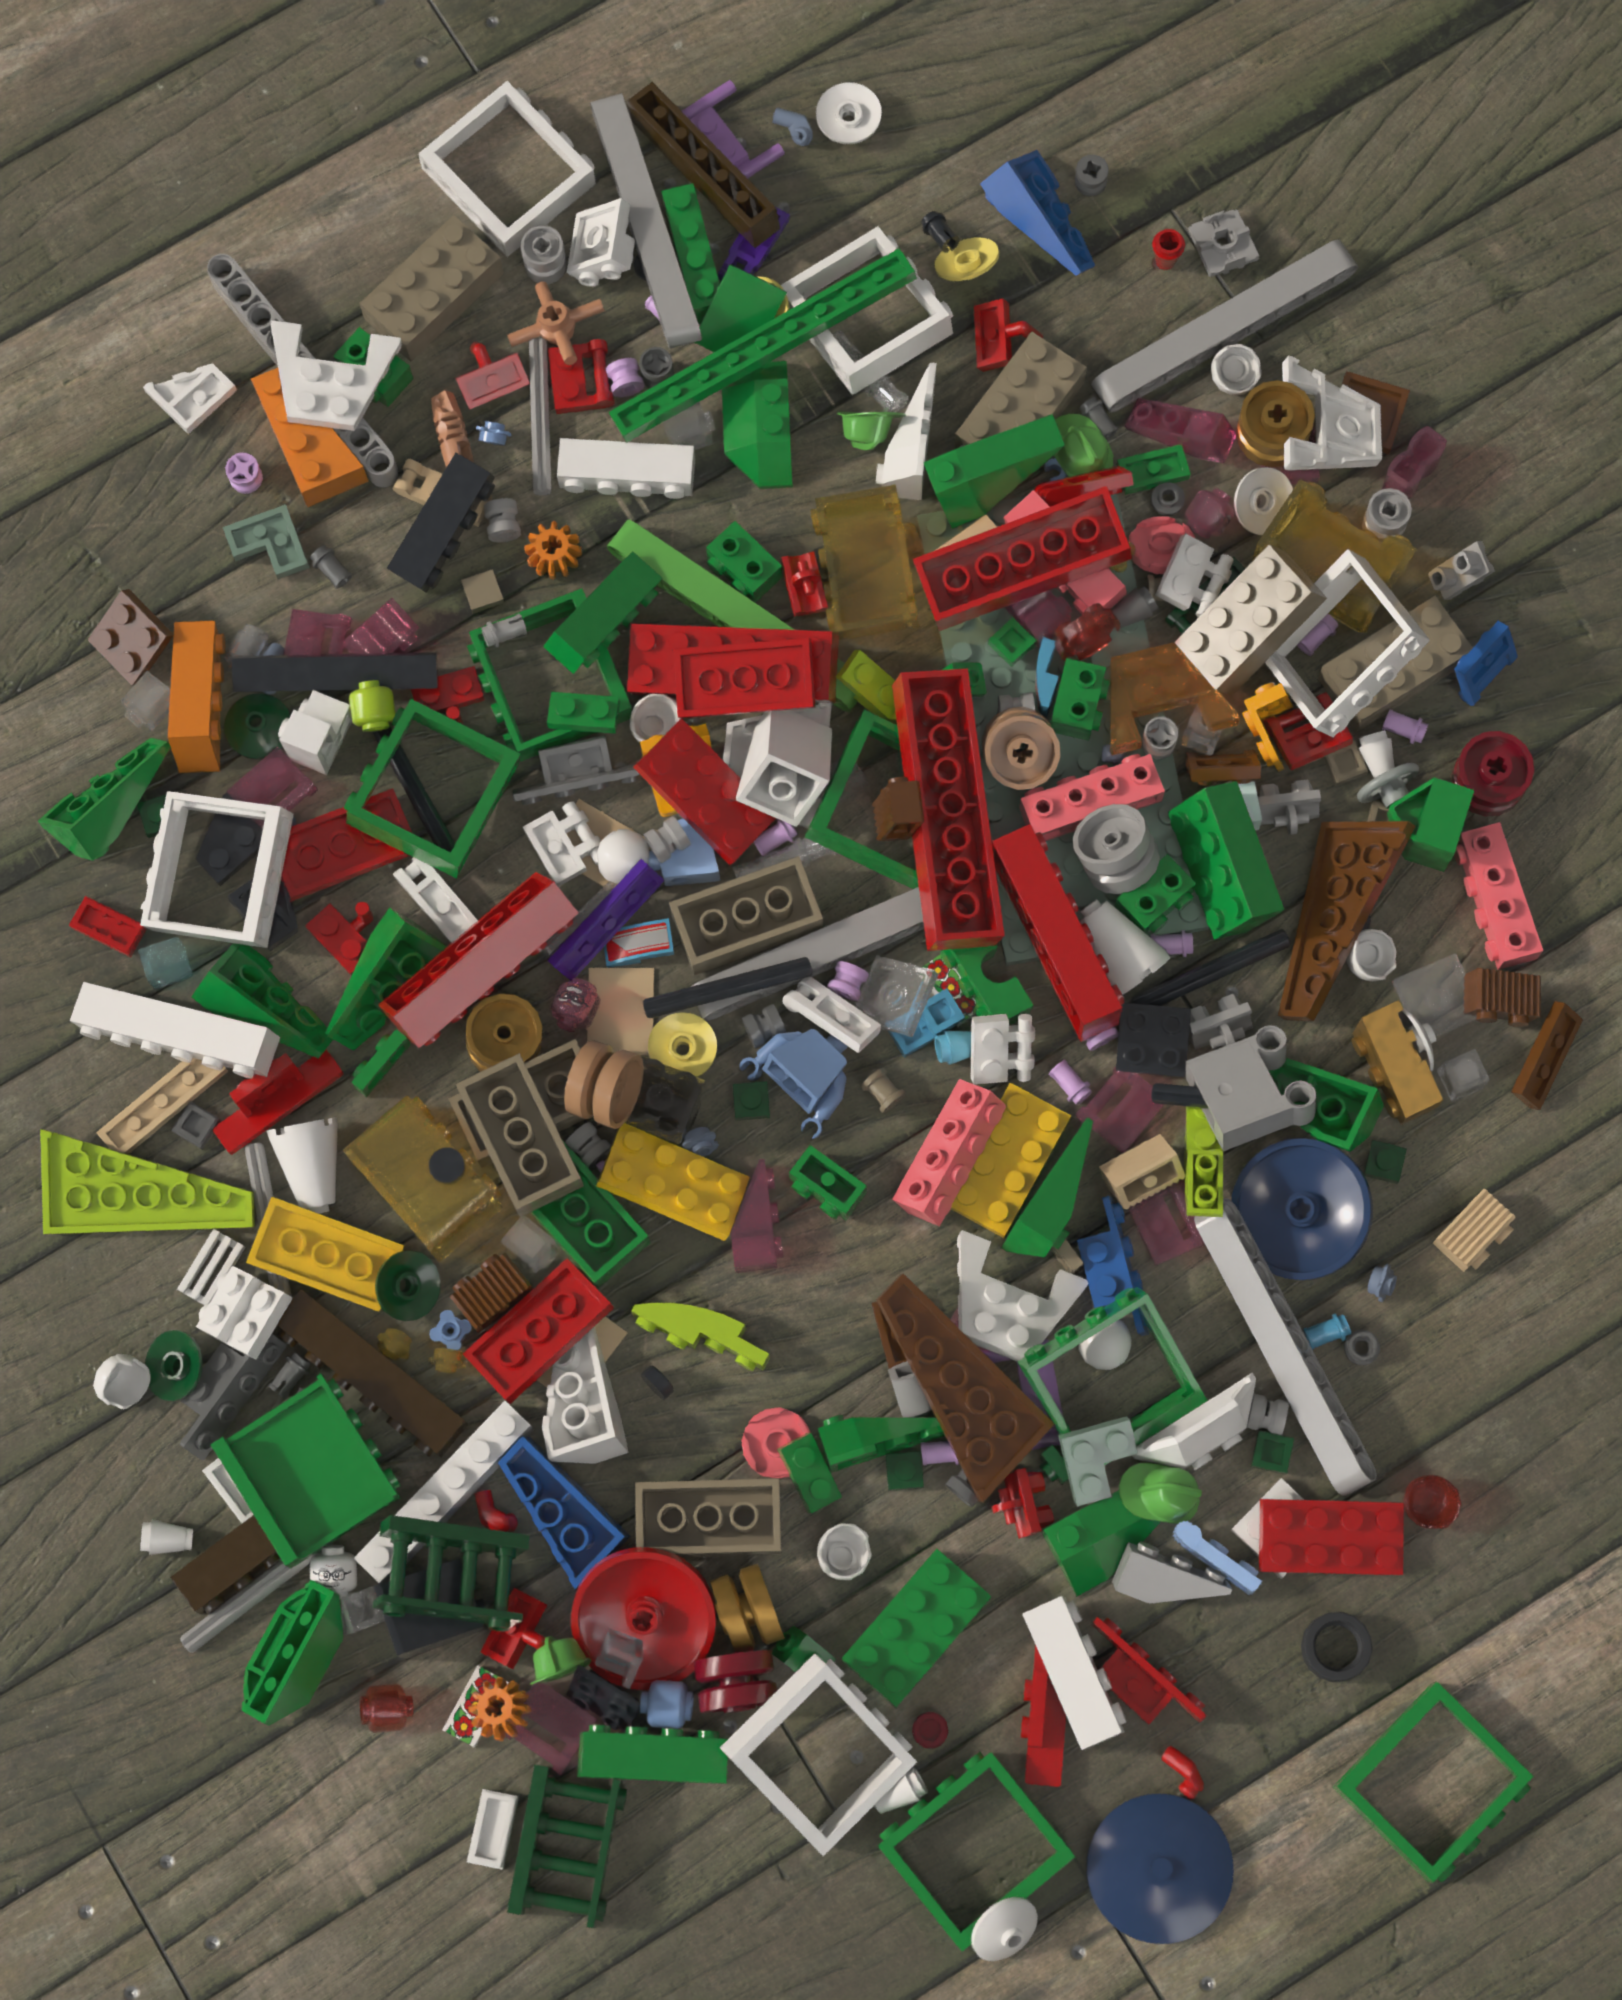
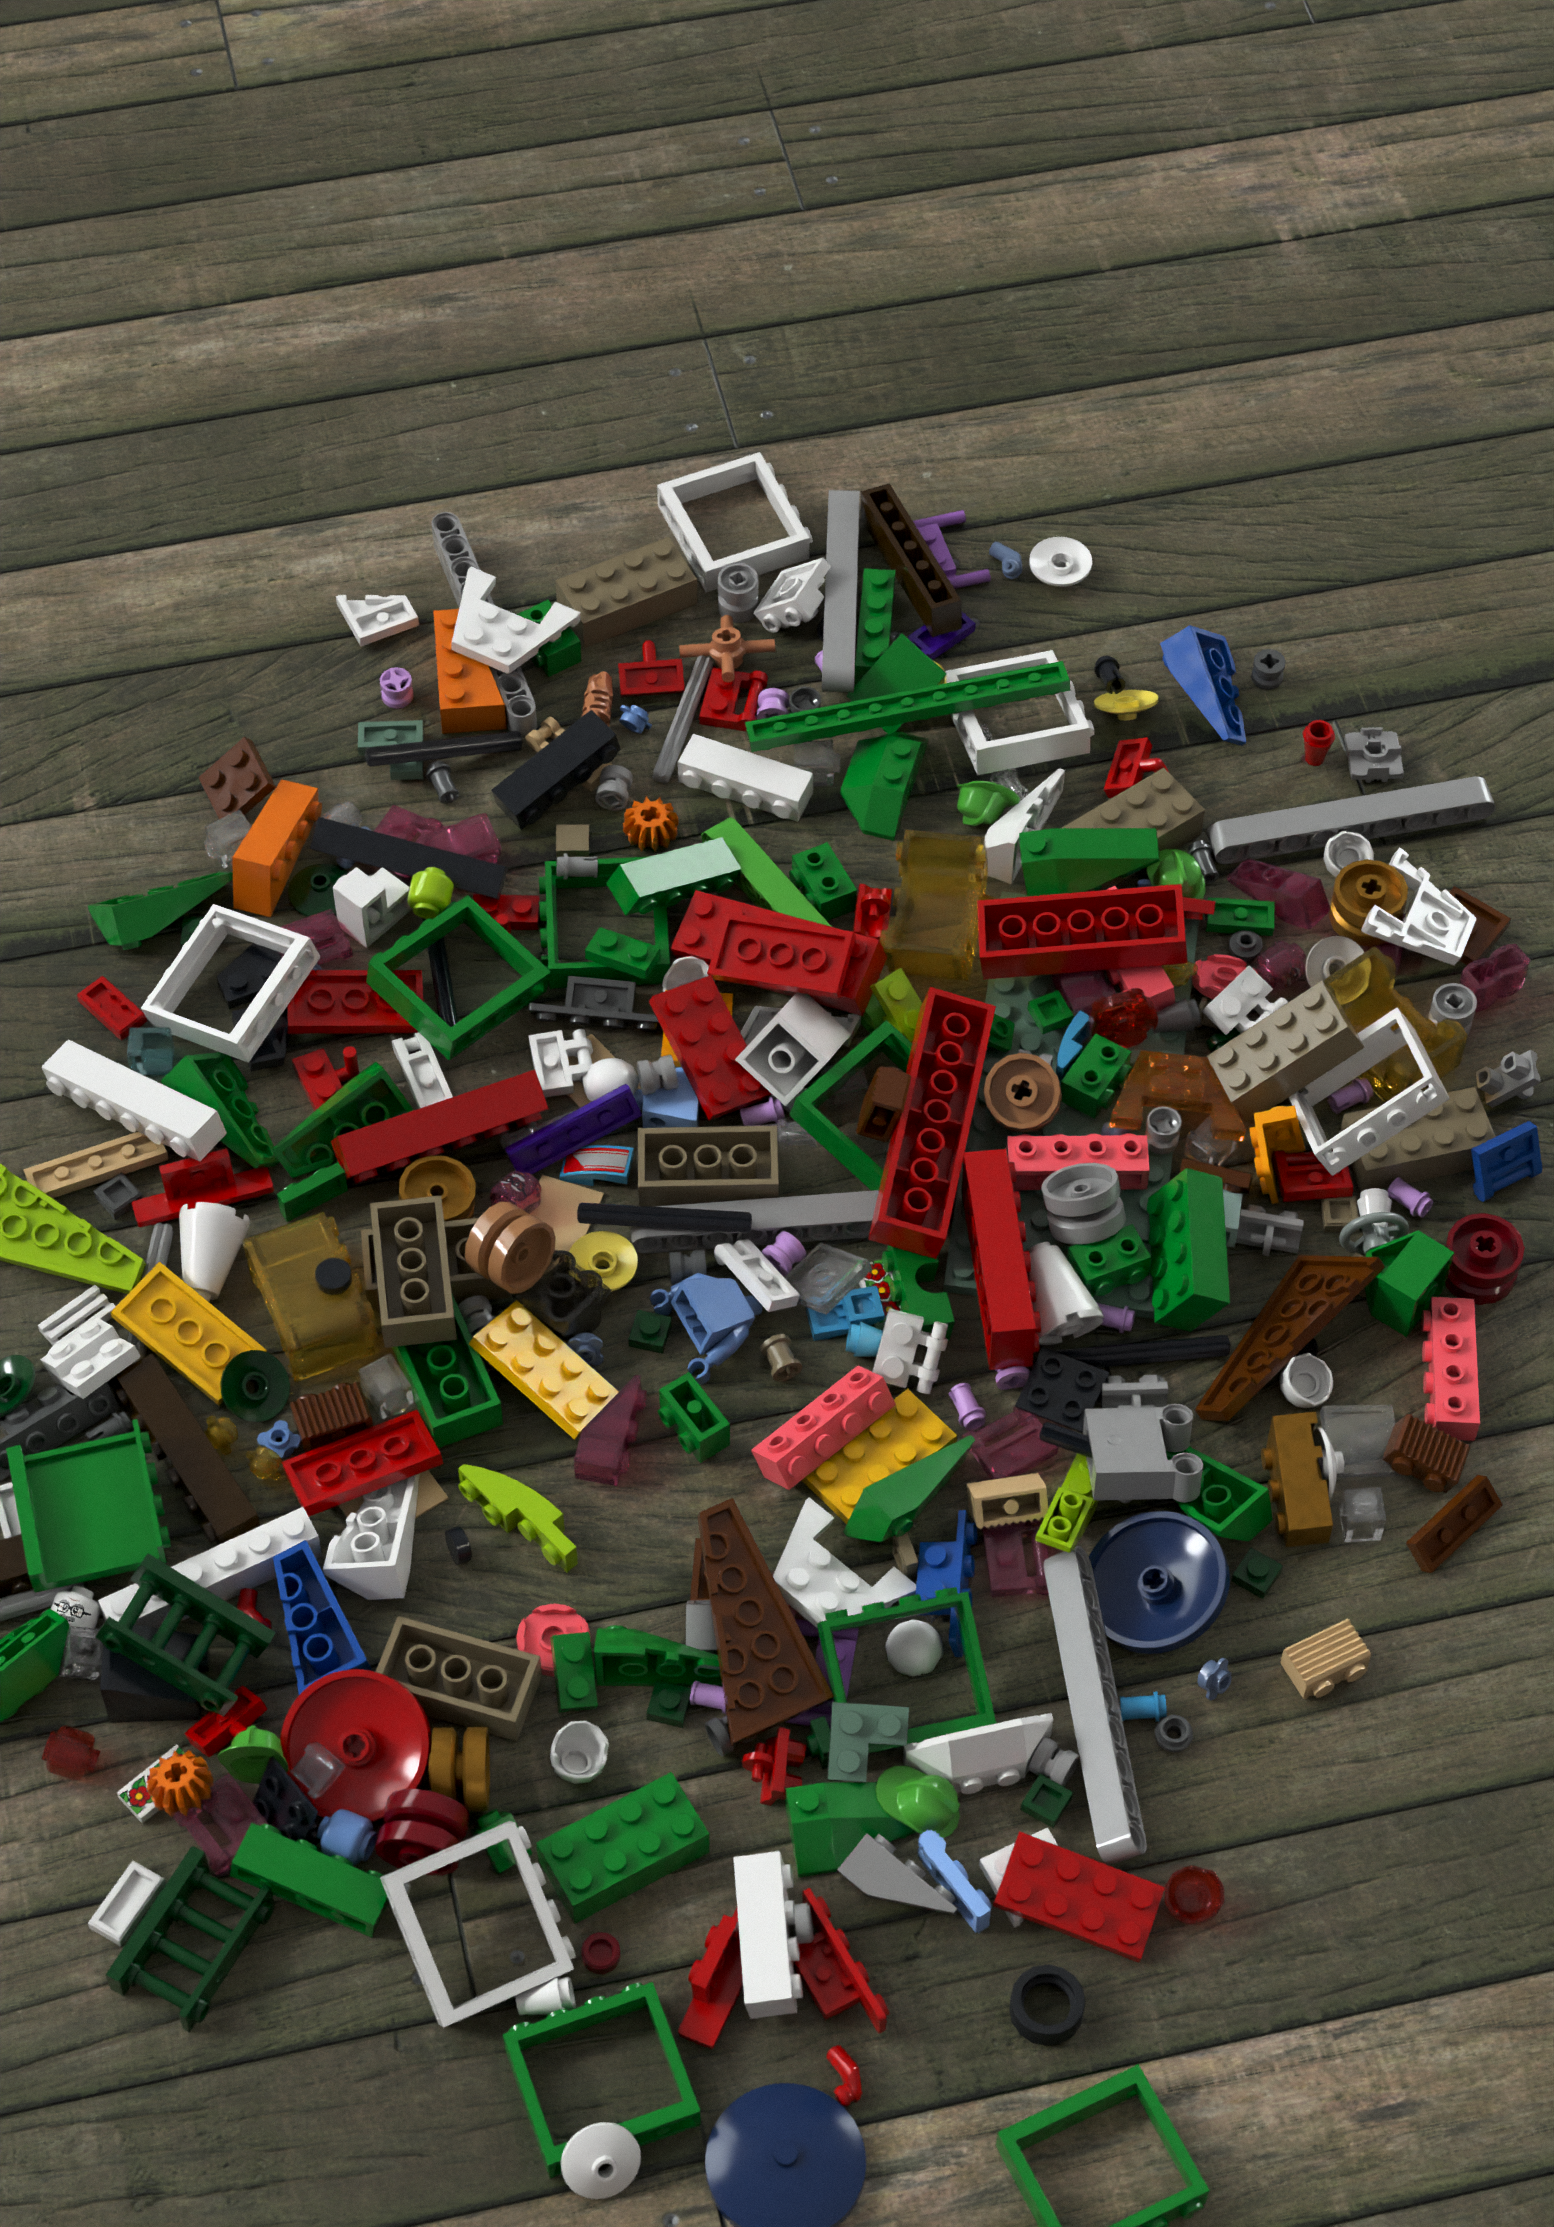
camera: 15 degrees right, 20 degrees down
none -> black axle [365,731,523,767]
none -> light grey tile [793,1903,814,1944]

